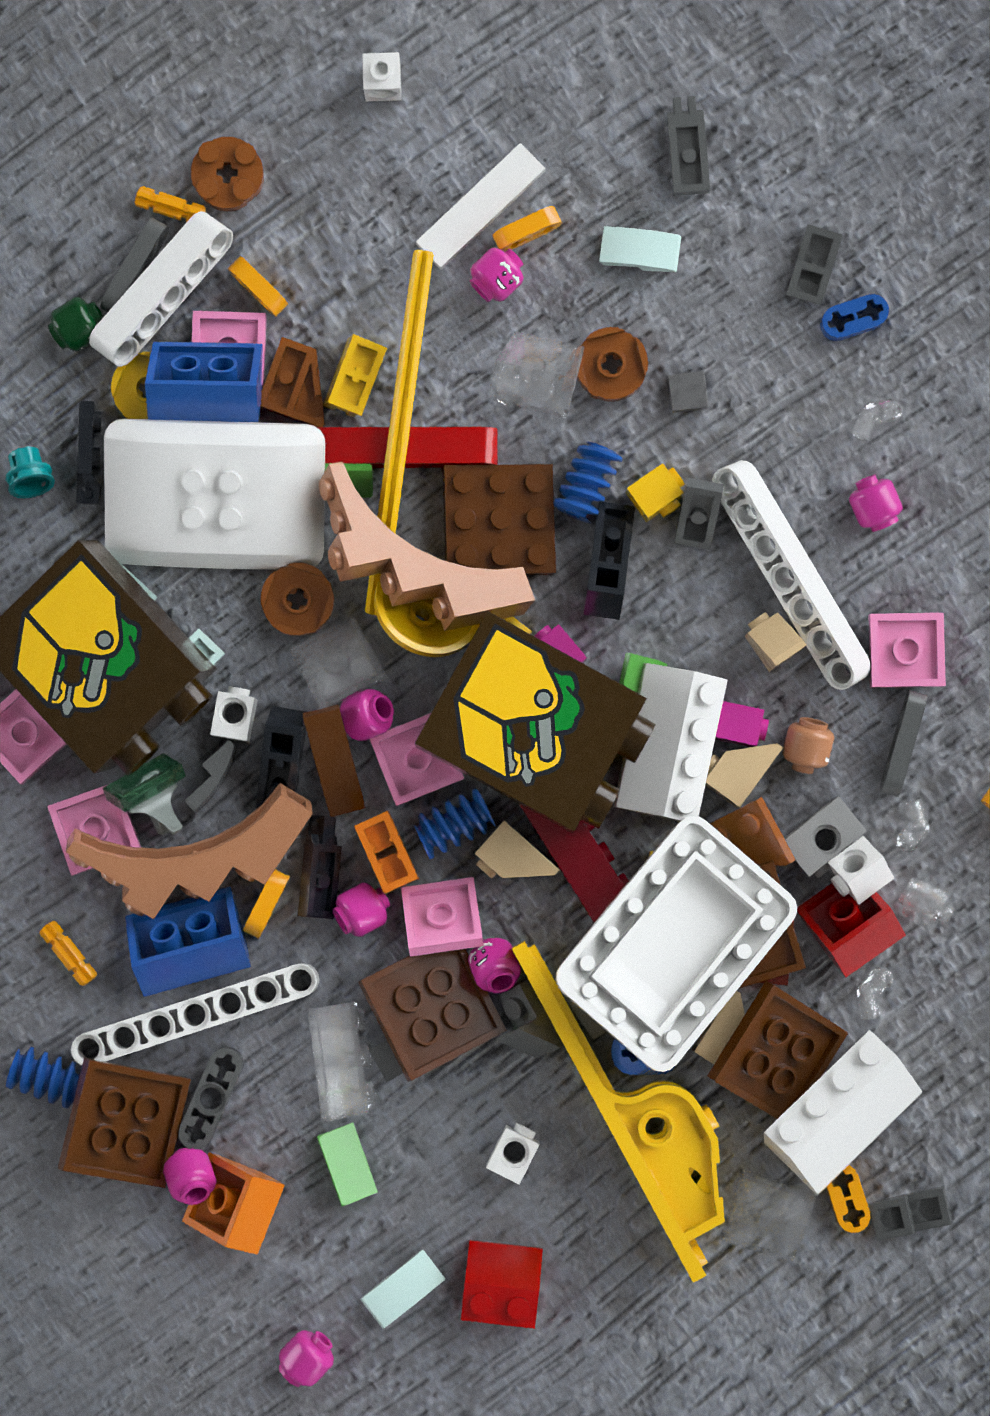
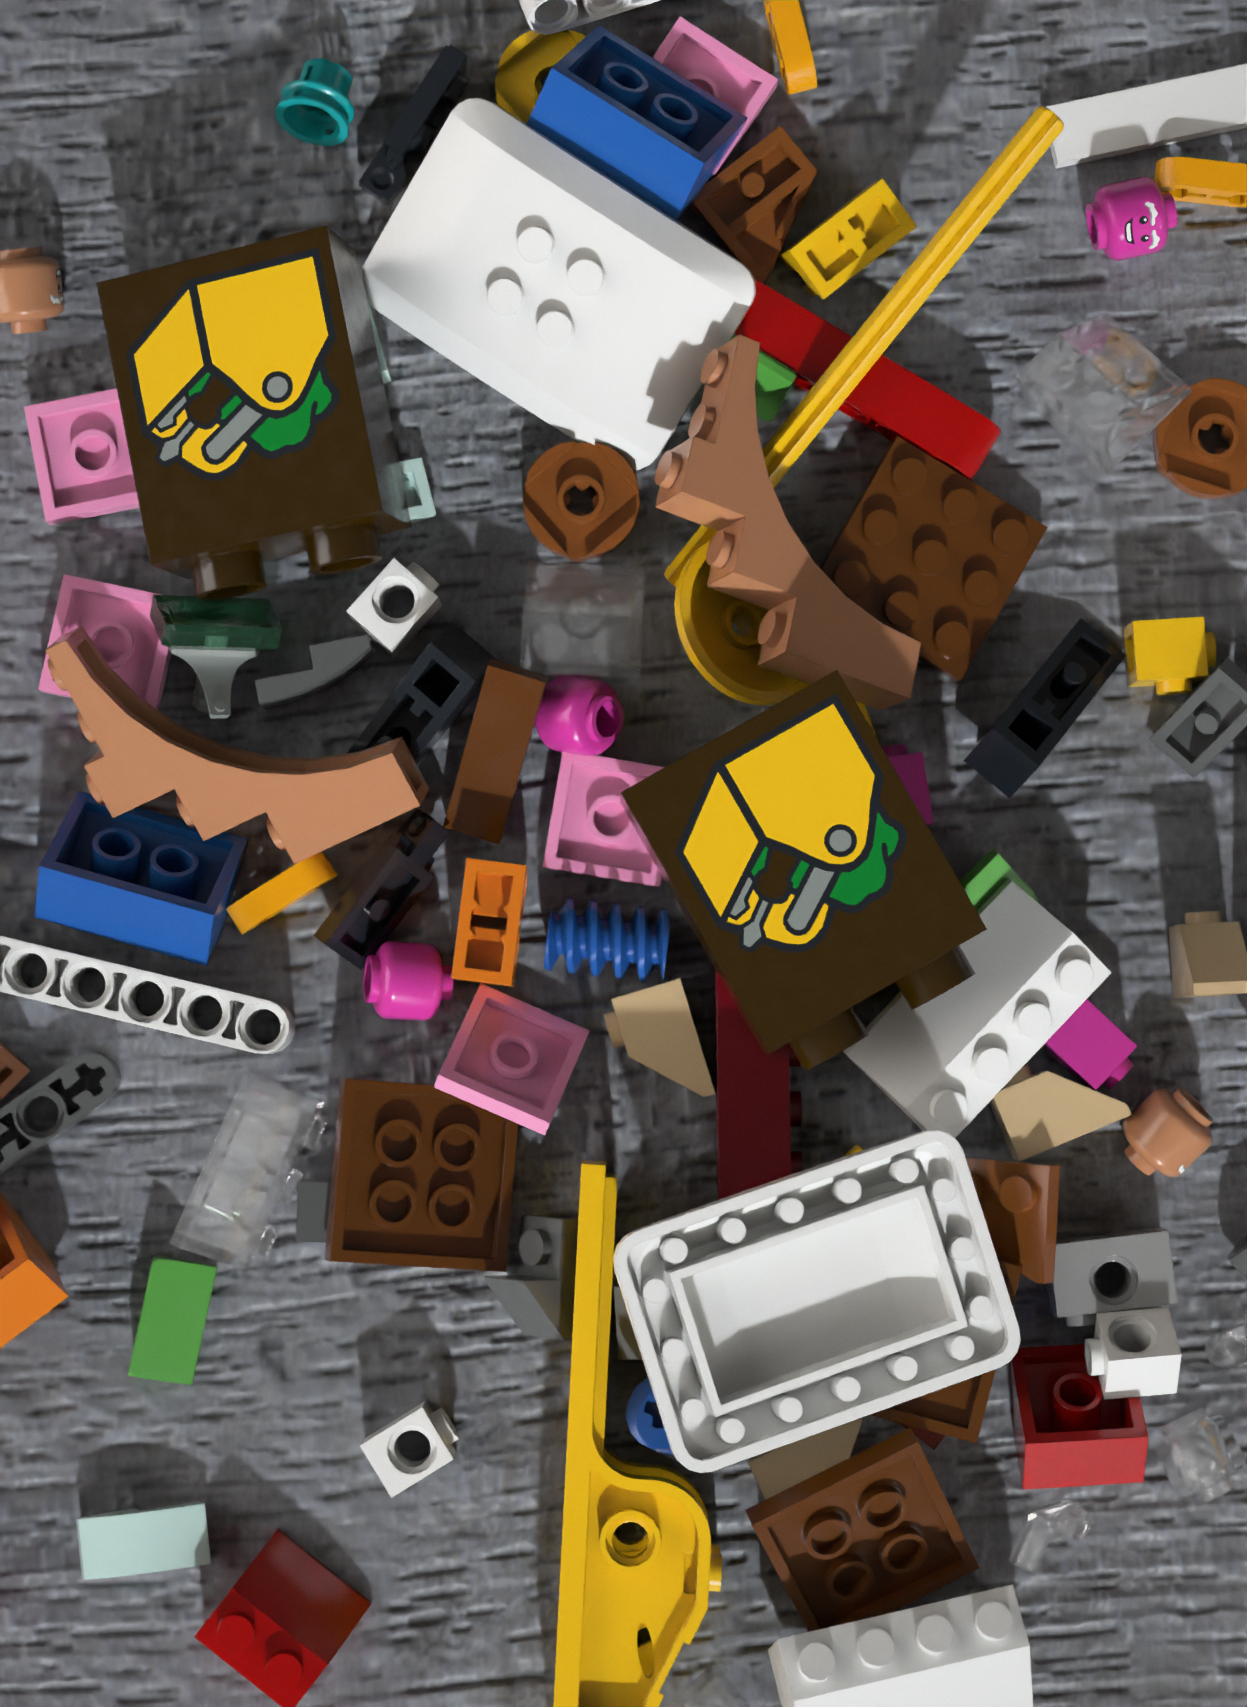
camera: 30 degrees right, 0 degrees up
dark pink head [468,938,521,993] -> none
blue piece [553,442,623,524] -> none

